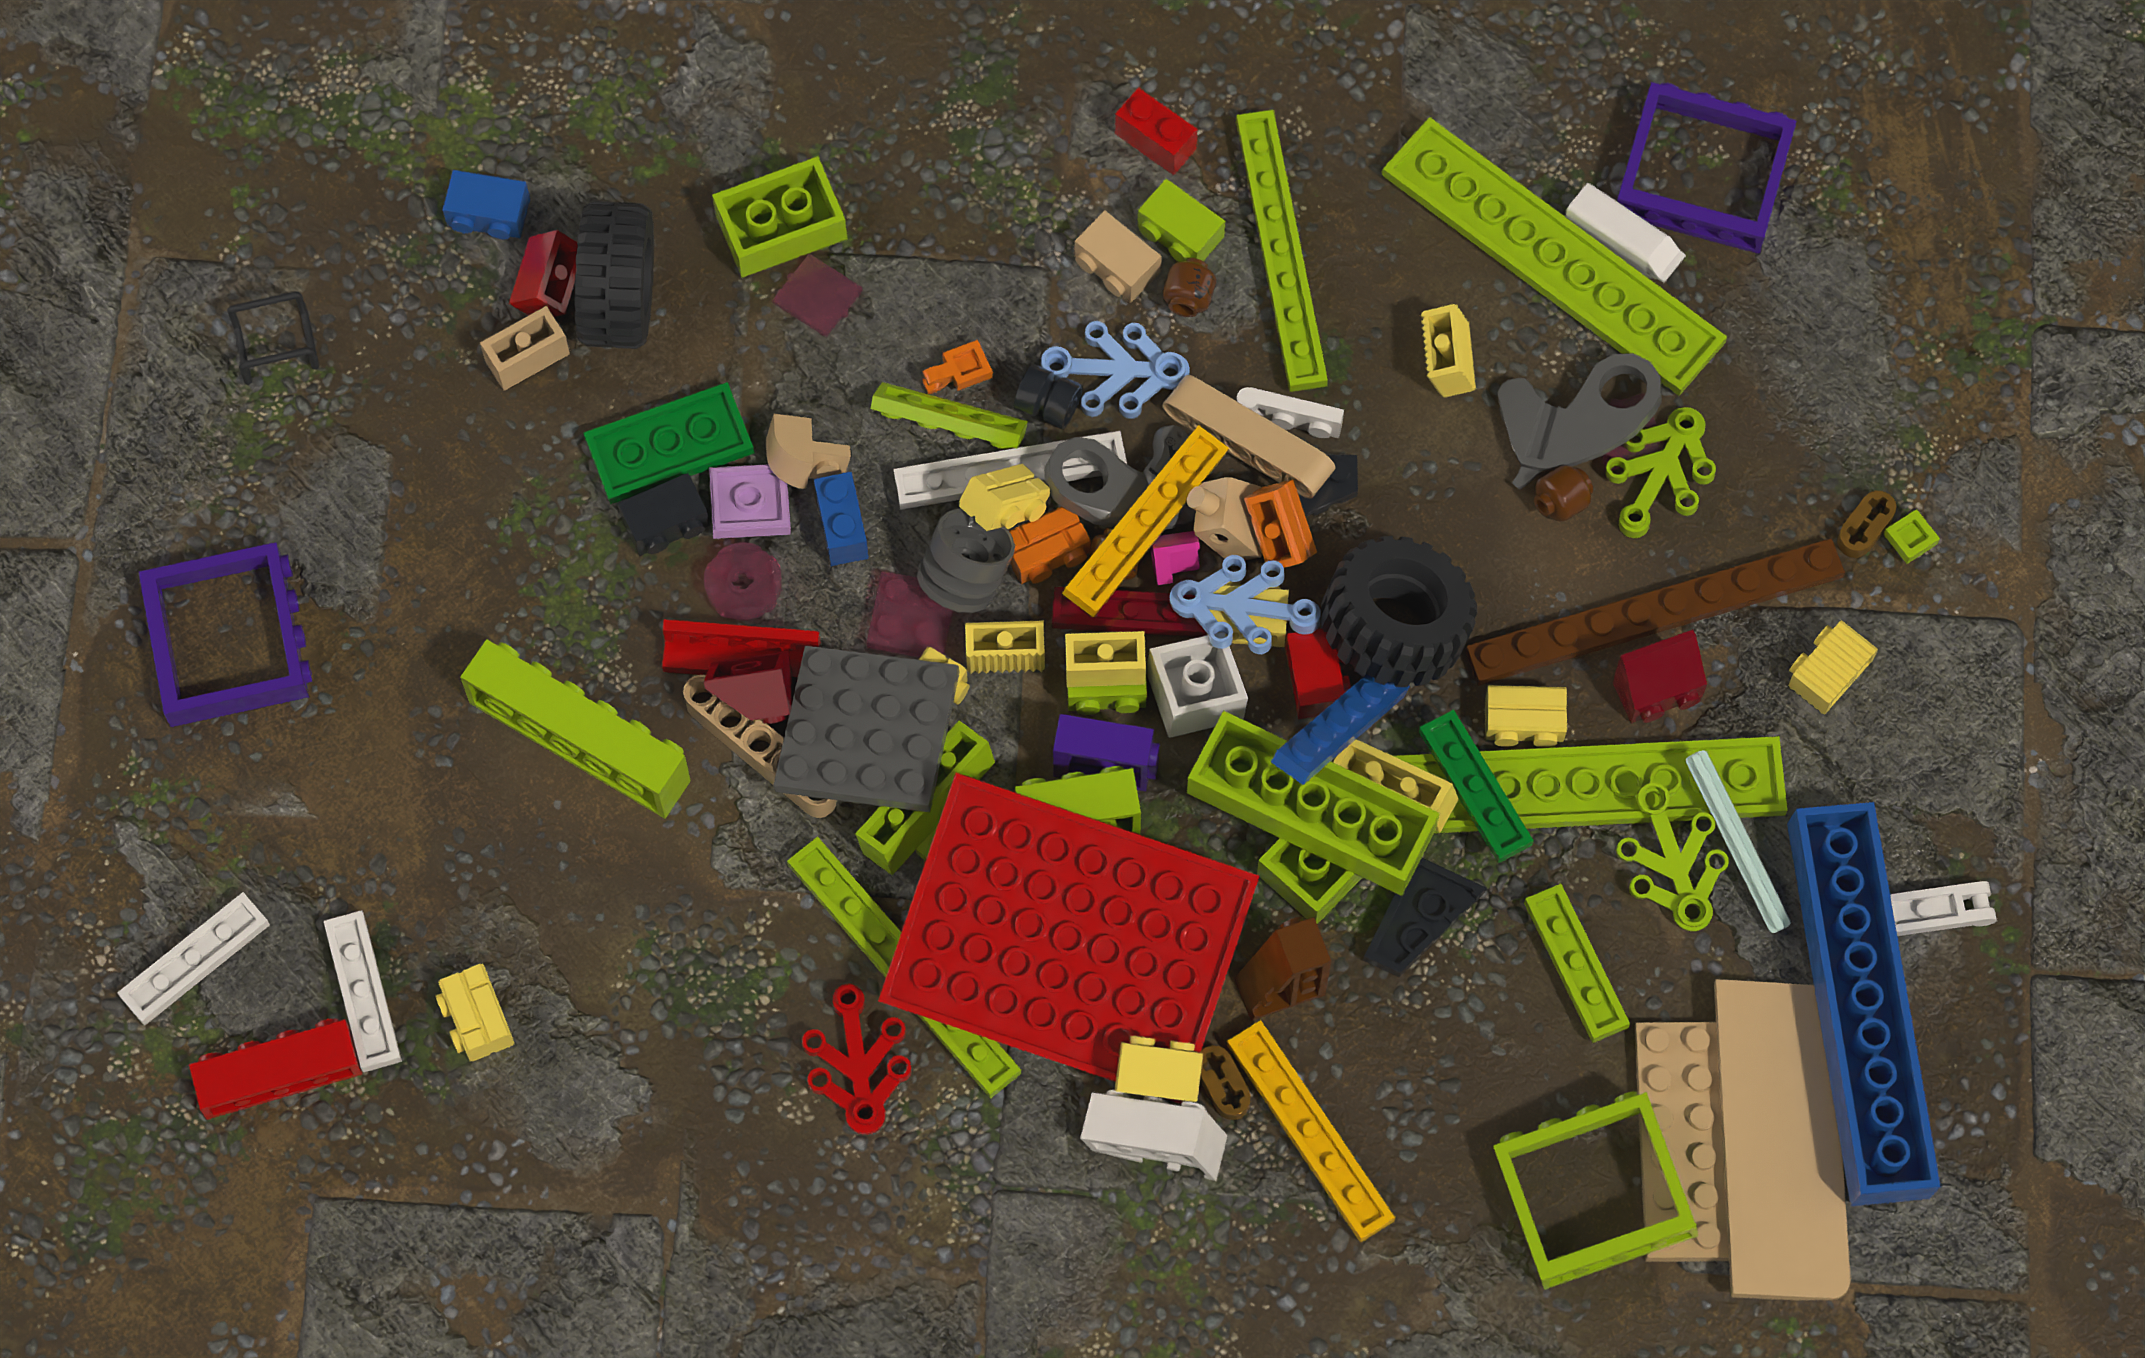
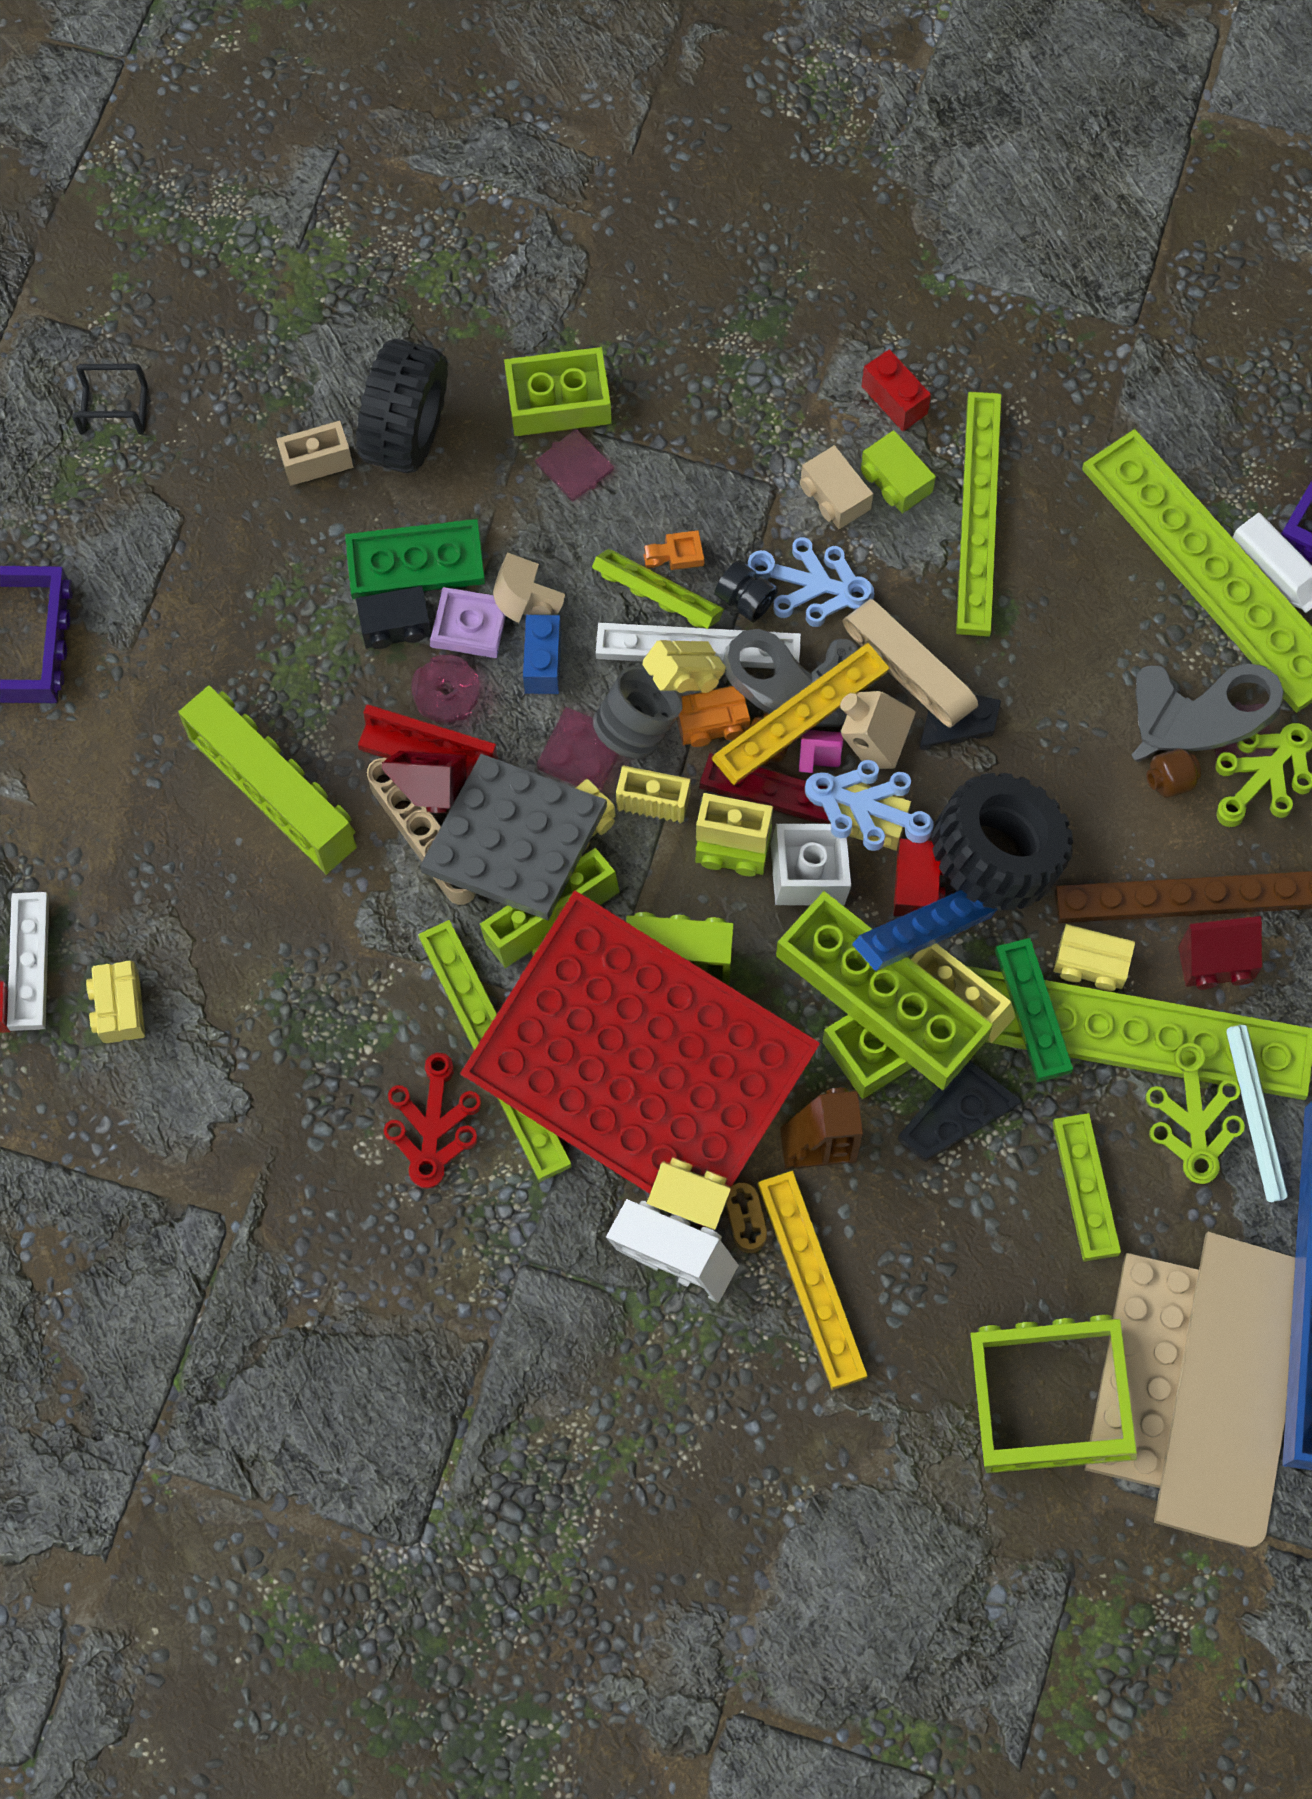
camera: 15 degrees right, 0 degrees up
blue brick [443,170,530,239] -> none
red brick [509,230,578,317] -> none
dark purple window [1053,714,1160,792] -> none
reddish brown head [1163,258,1216,317] -> none
white plate [1237,387,1344,439] -> none
orange brick [1244,479,1317,568] -> none
light yellow brick [1421,304,1476,398] -> none

